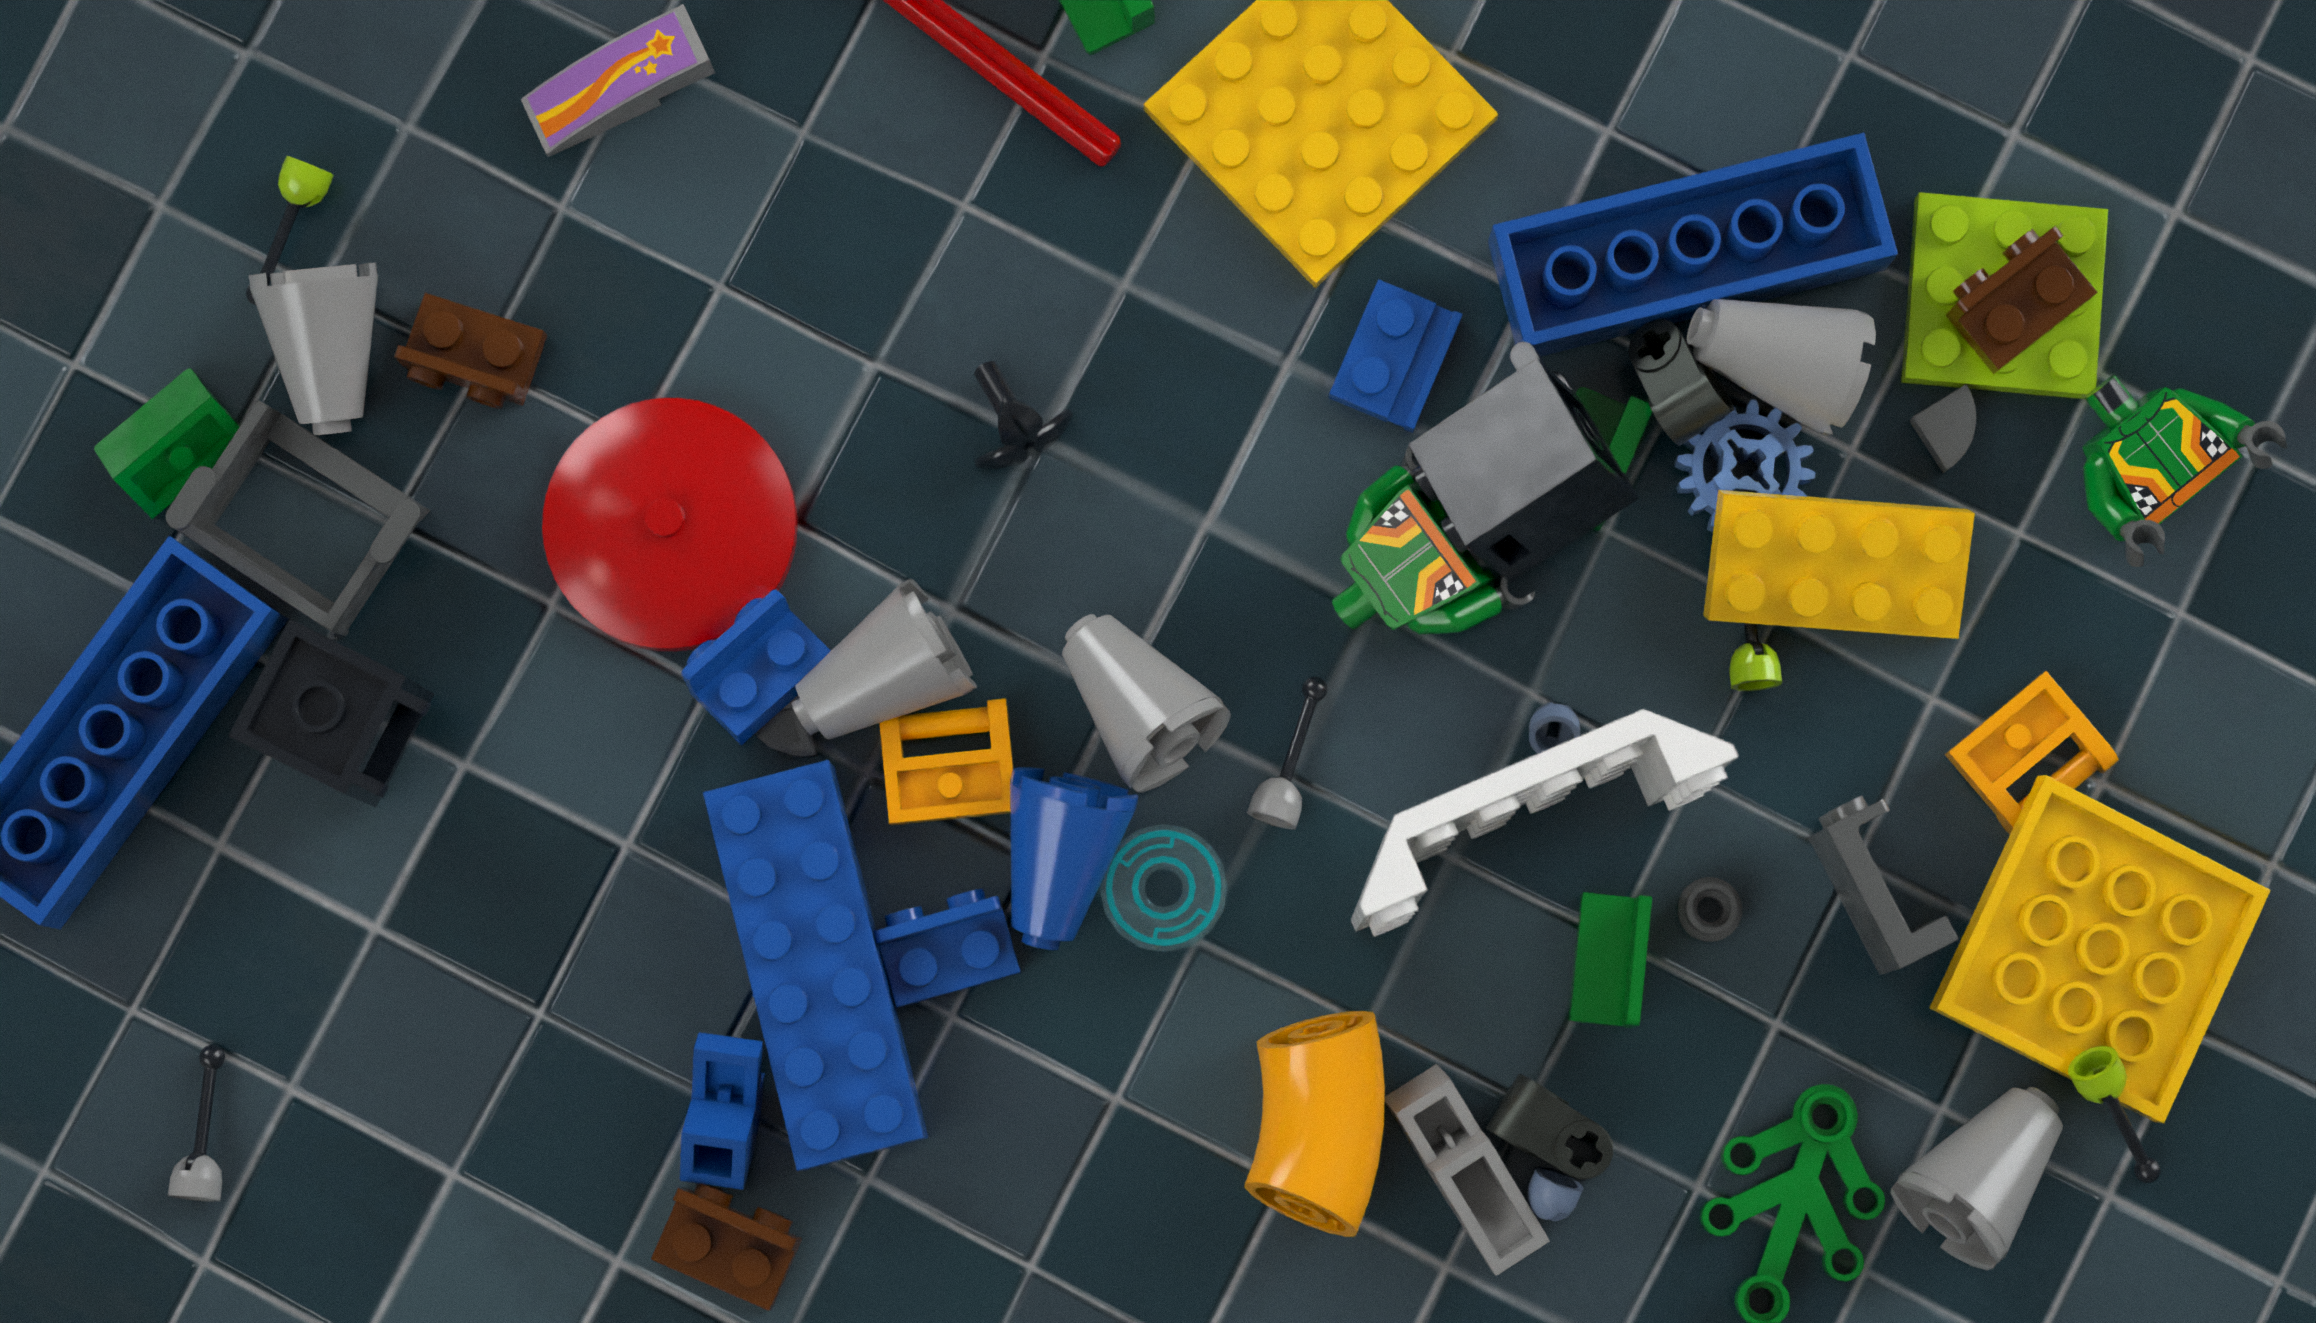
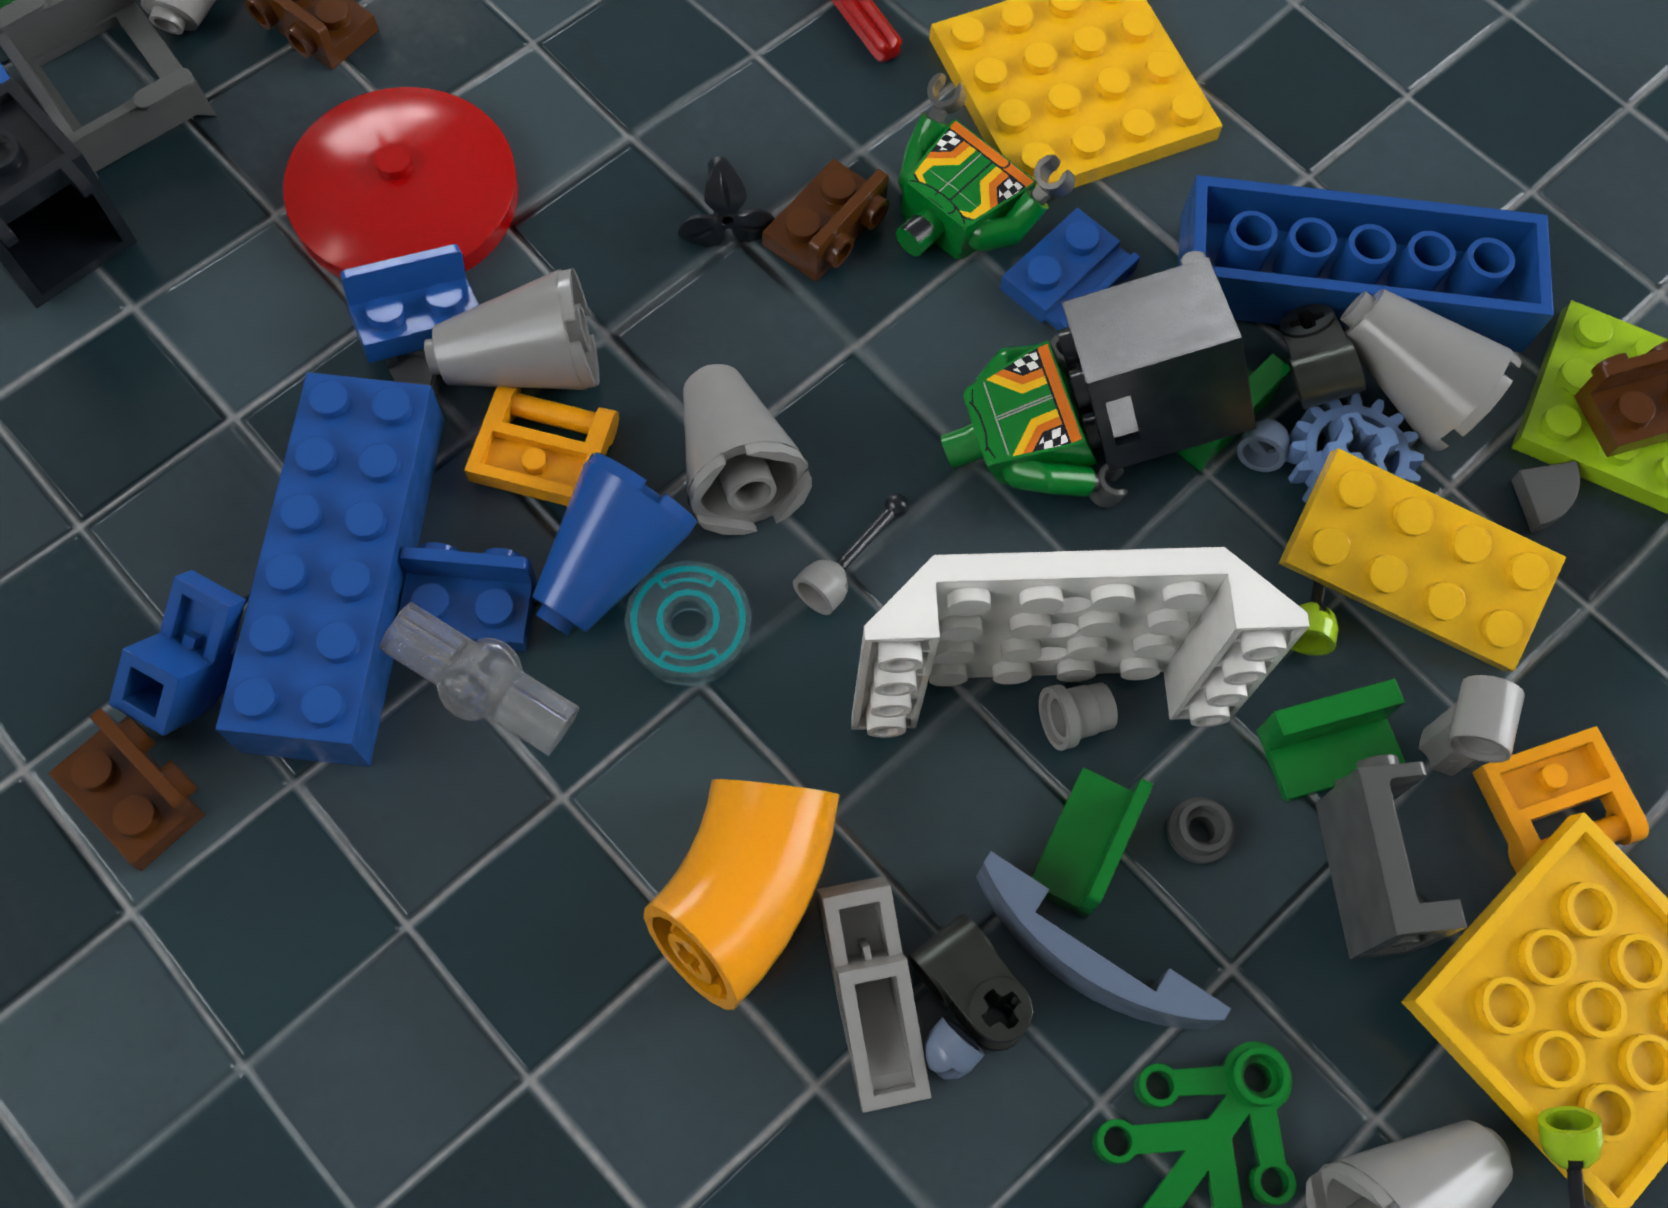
camera: 10 degrees right, 15 degrees down
none -> clear piece [379,602,580,756]
none -> reddish brown bracket [762,158,890,282]
none -> torso [896,72,1075,259]
none -> sand blue slope [976,851,1231,1030]
none -> light grey piece [1039,682,1118,751]
none -> sand blue hinge [1237,419,1290,472]
none -> green panel [1256,678,1405,801]
none -> light grey piece [1419,675,1525,776]

